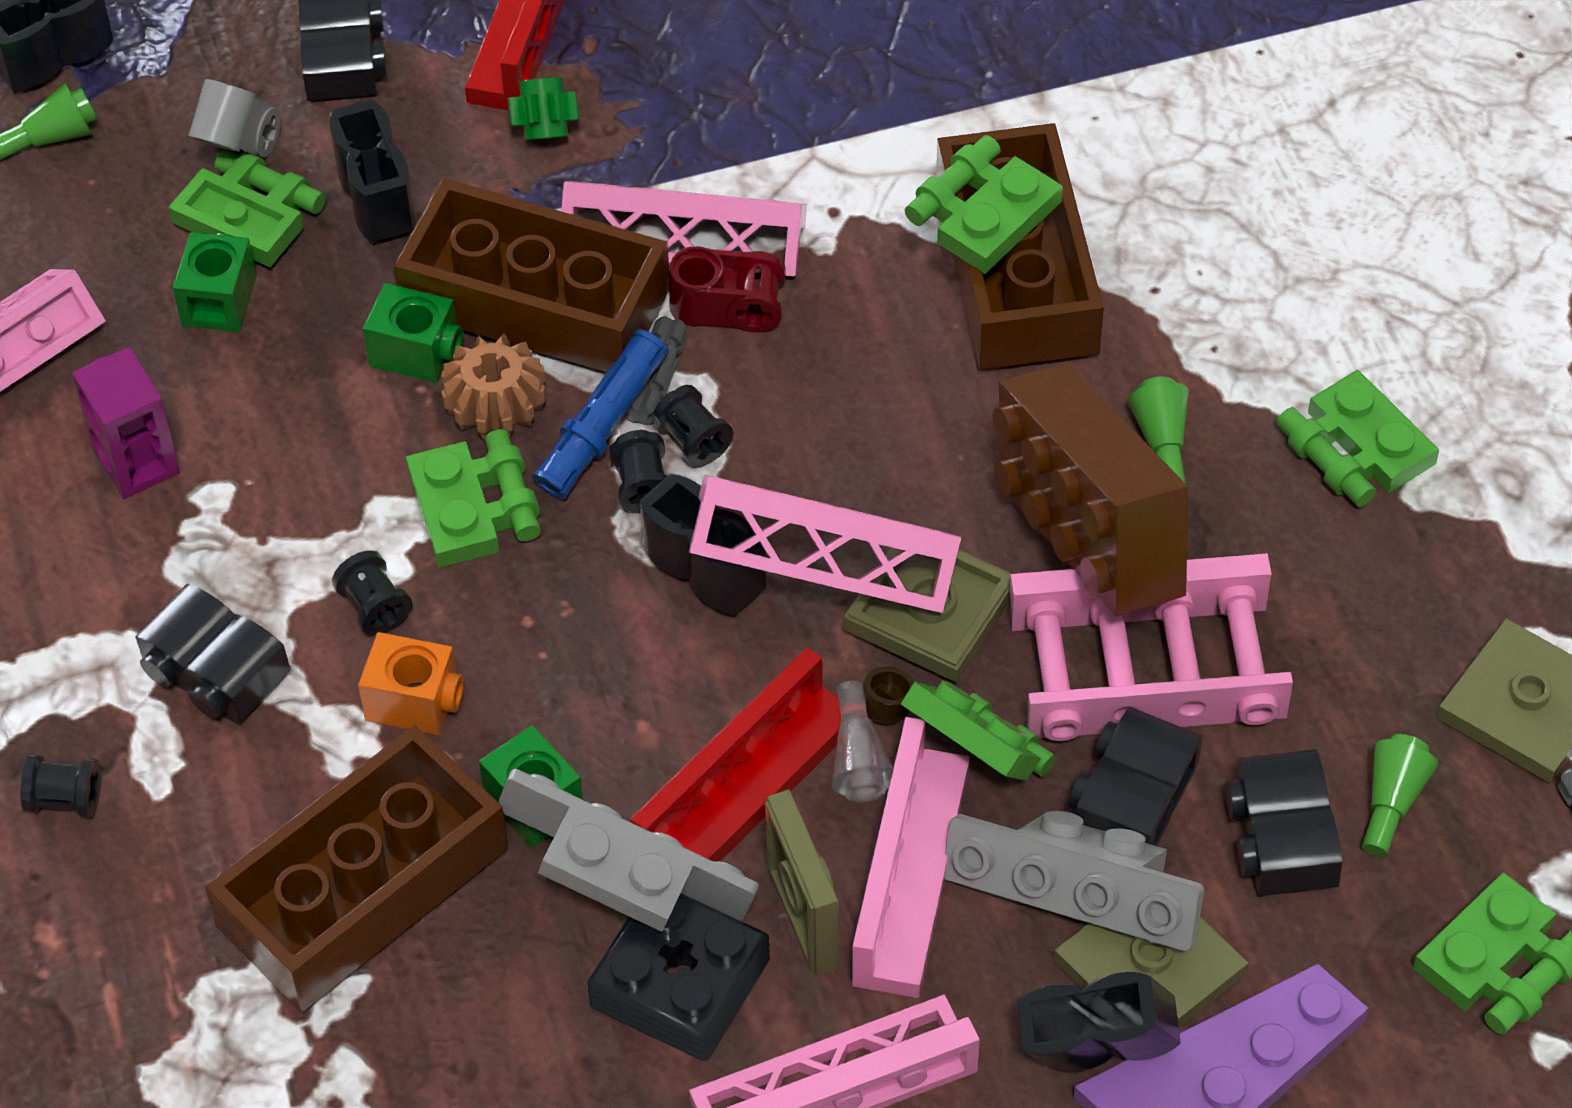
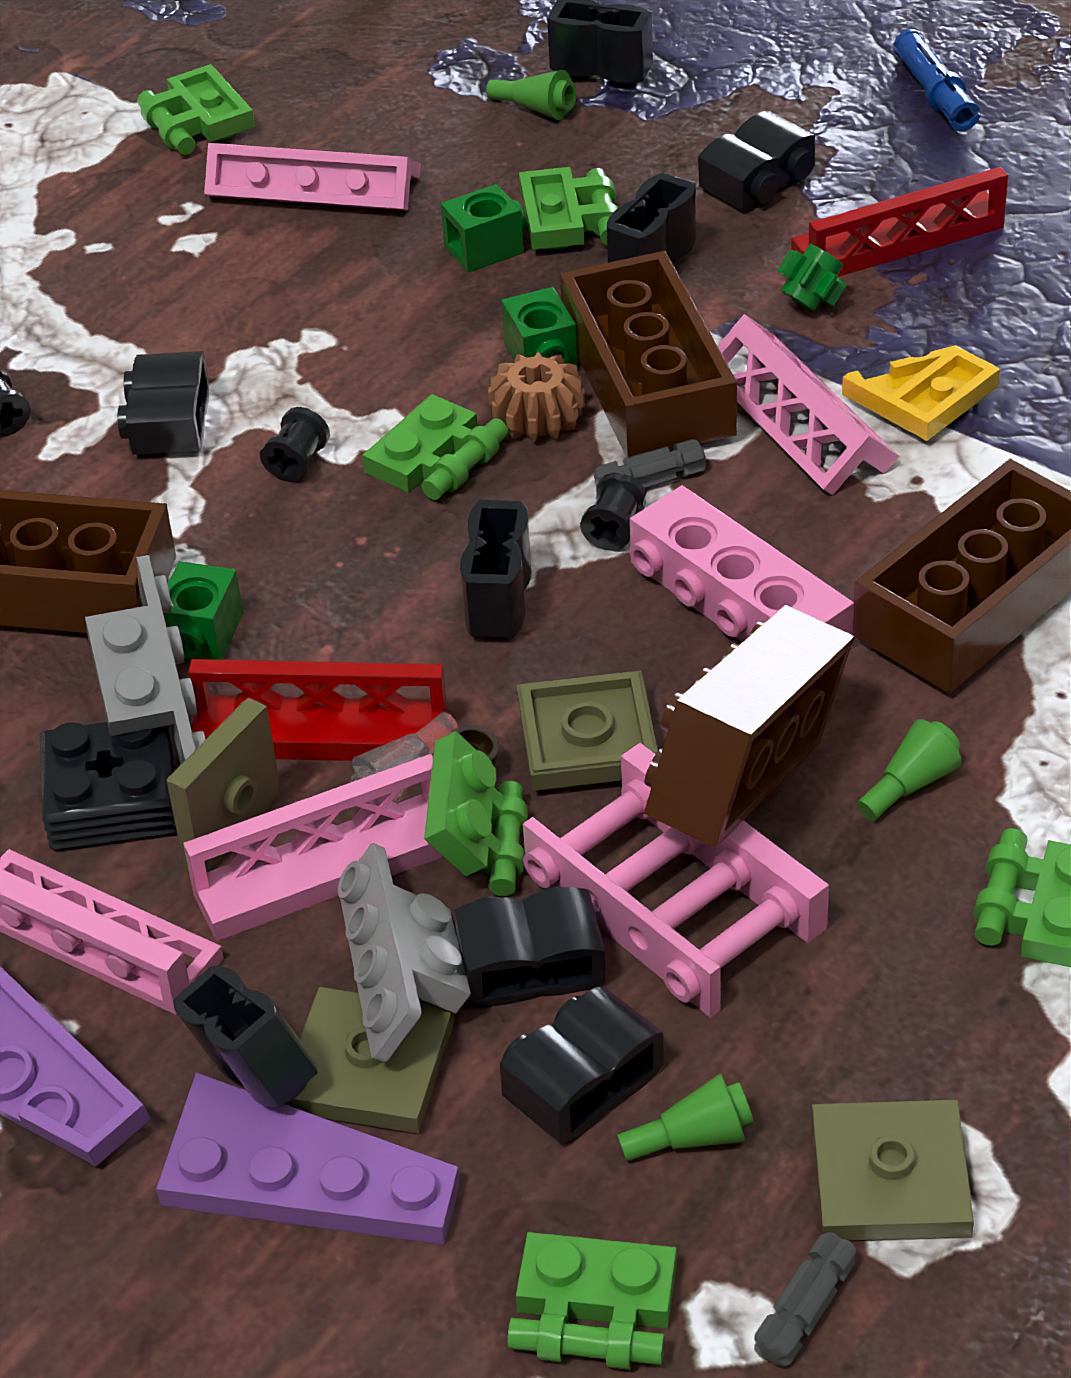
camera: 55 degrees right, 10 degrees down
magenta brick [72,347,180,499] -> none
light grey piece [188,79,281,158] -> none
orange brick [358,632,465,736] -> none
blue pin [532,329,669,500] -> none
black bush [609,429,667,513] -> none
dark red piece [669,246,786,332] -> none
bright pink fence [689,474,961,613] -> none
bright green plate [904,135,1063,274] -> none
none -> bright pink brick [630,485,854,648]
none -> yellow wing [842,345,1000,441]

